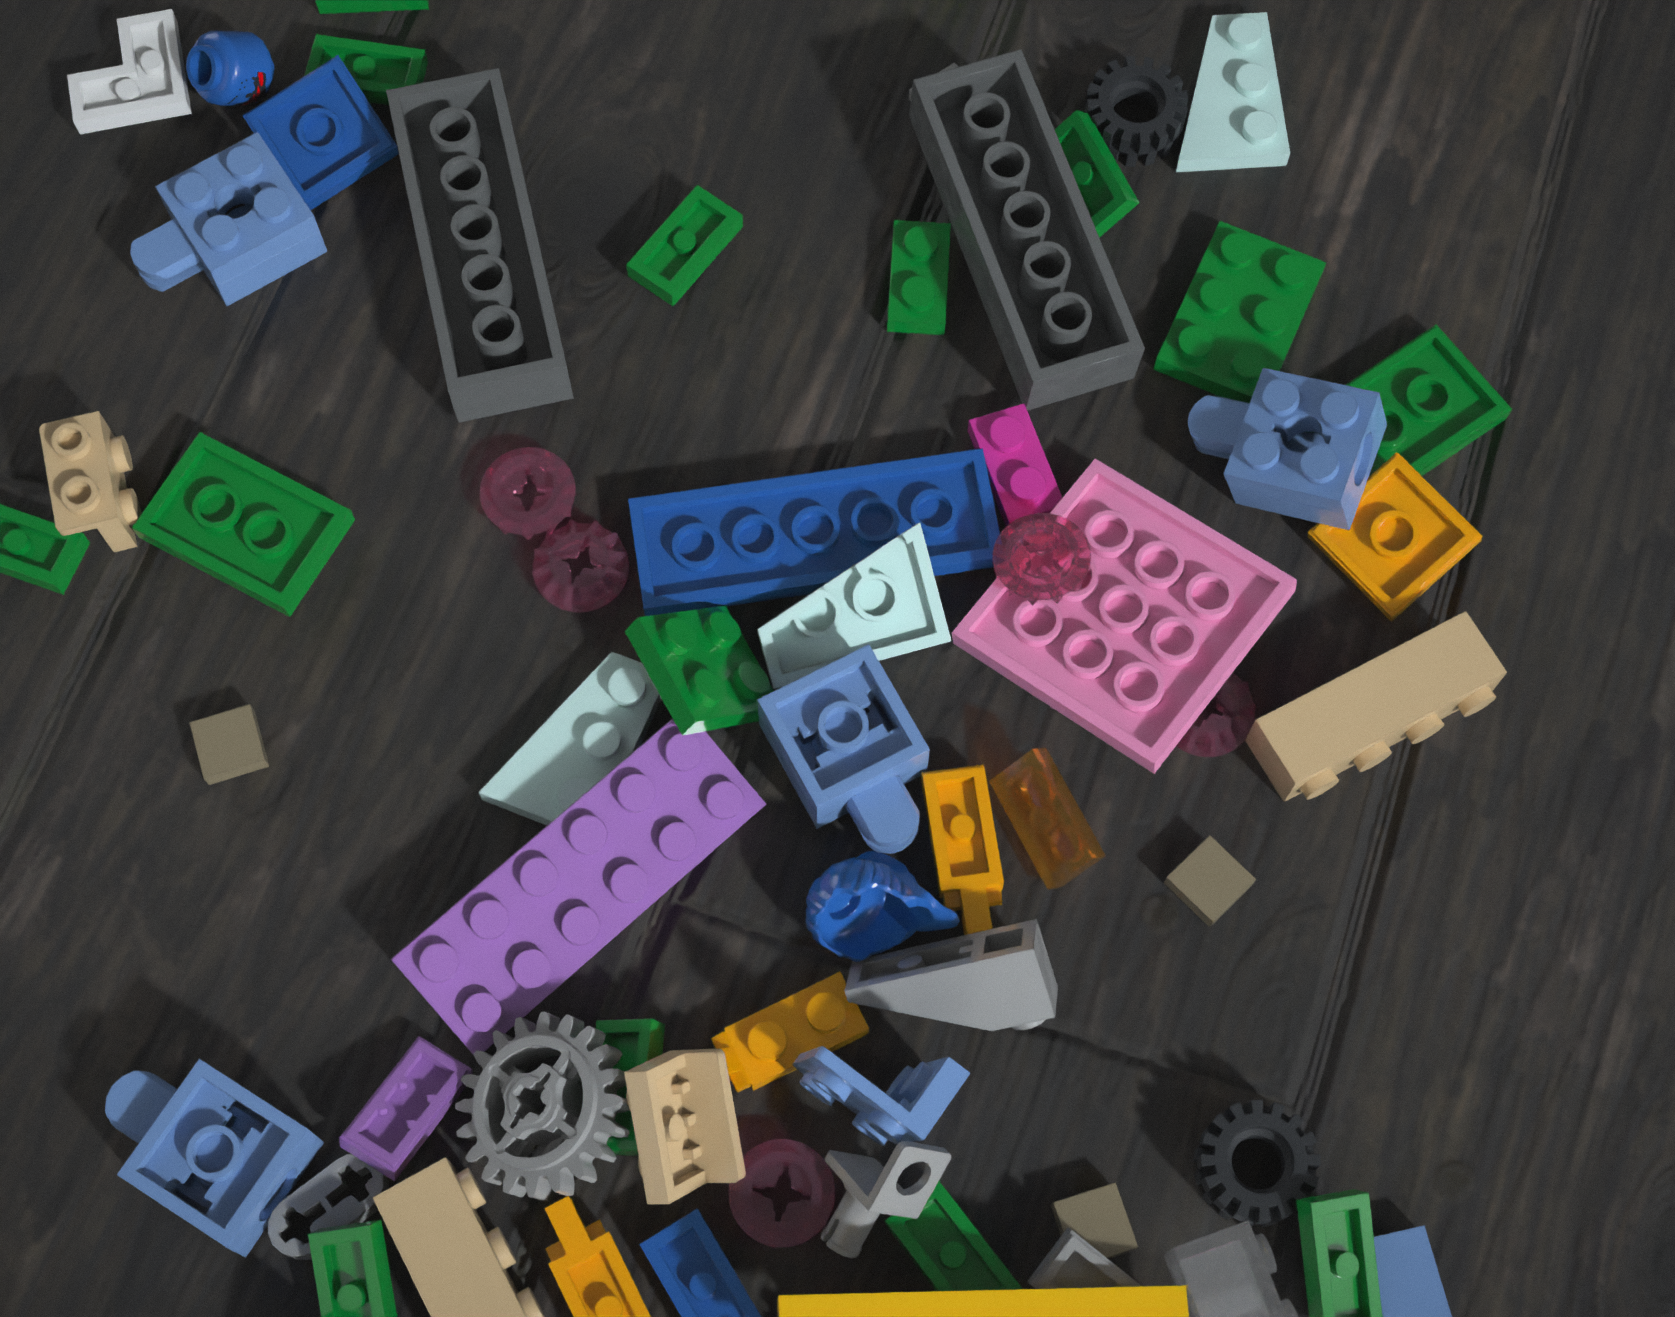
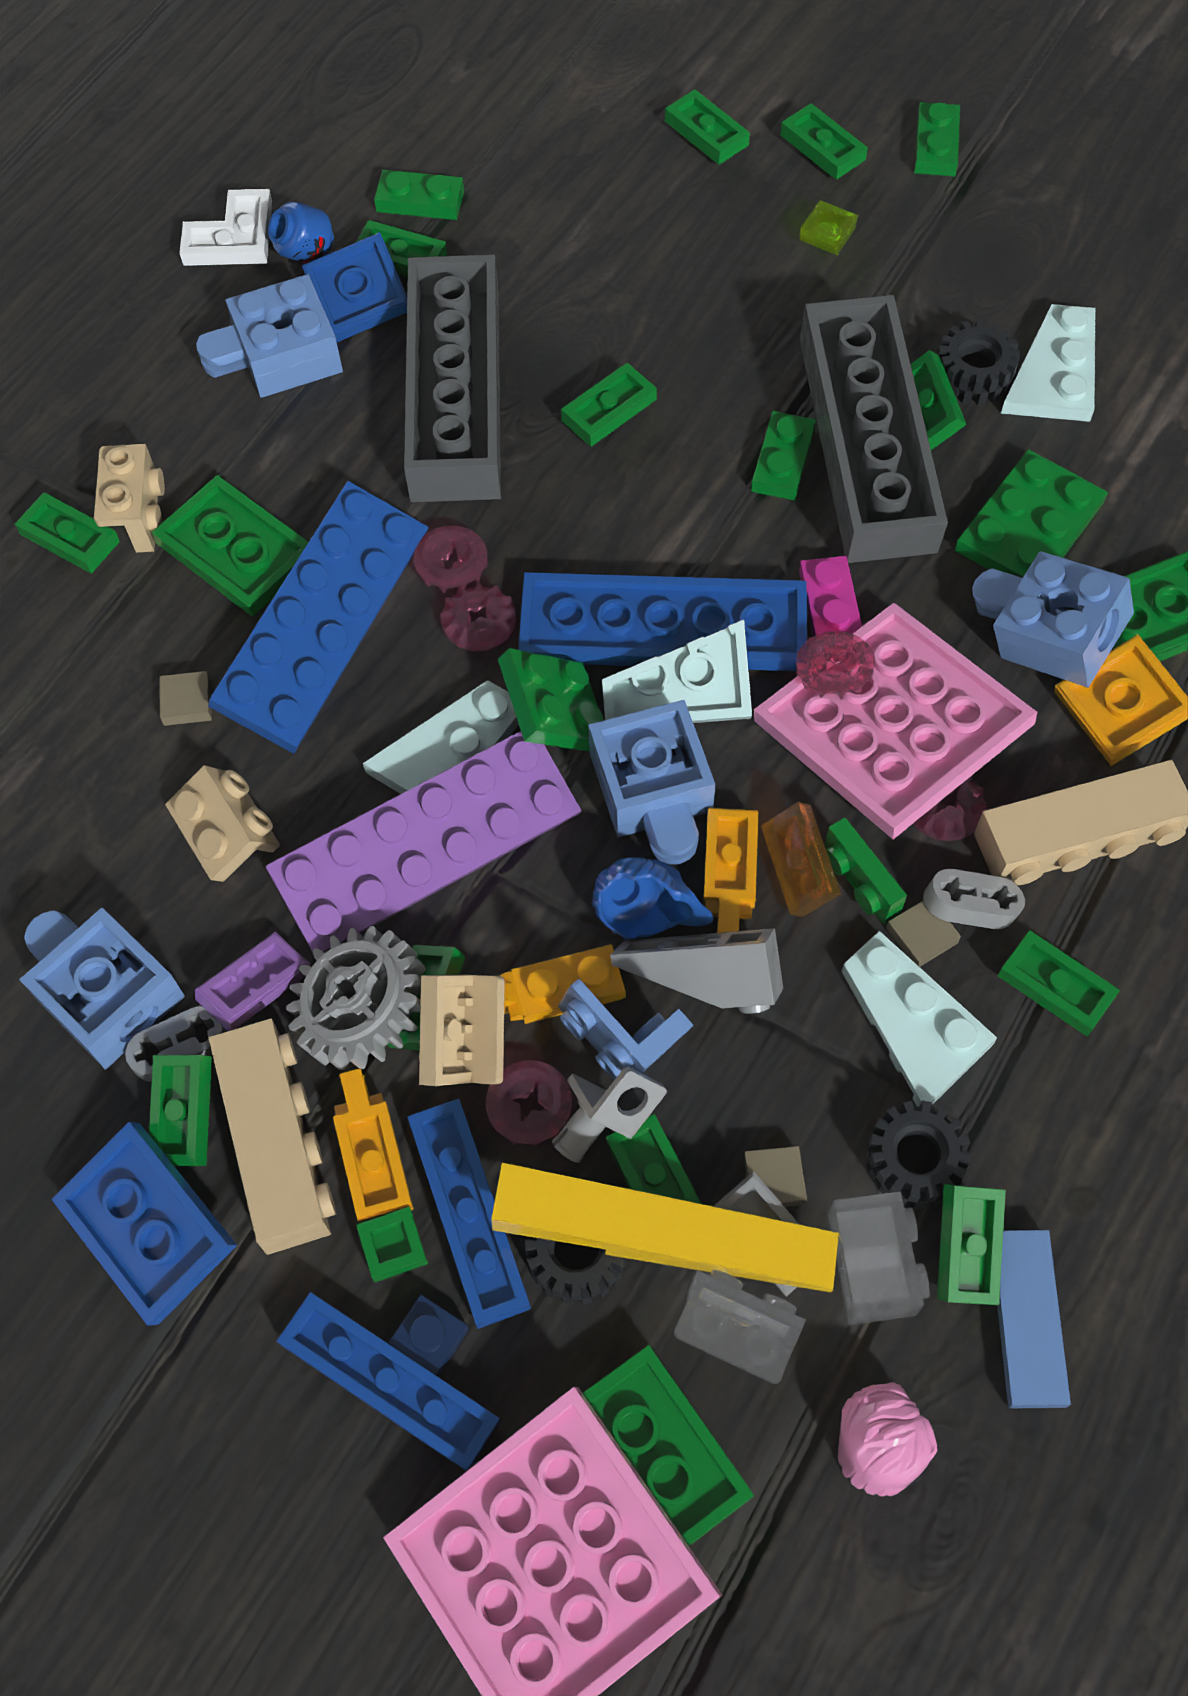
camera: 15 degrees right, 5 degrees down
none -> tan bracket [165,765,280,882]
none -> blue plate [208,481,429,754]
none -> green plate [823,818,907,926]
none -> light aqua wing [842,931,997,1107]
none -> light grey beam [923,869,1025,929]
none -> green plate [998,931,1120,1037]

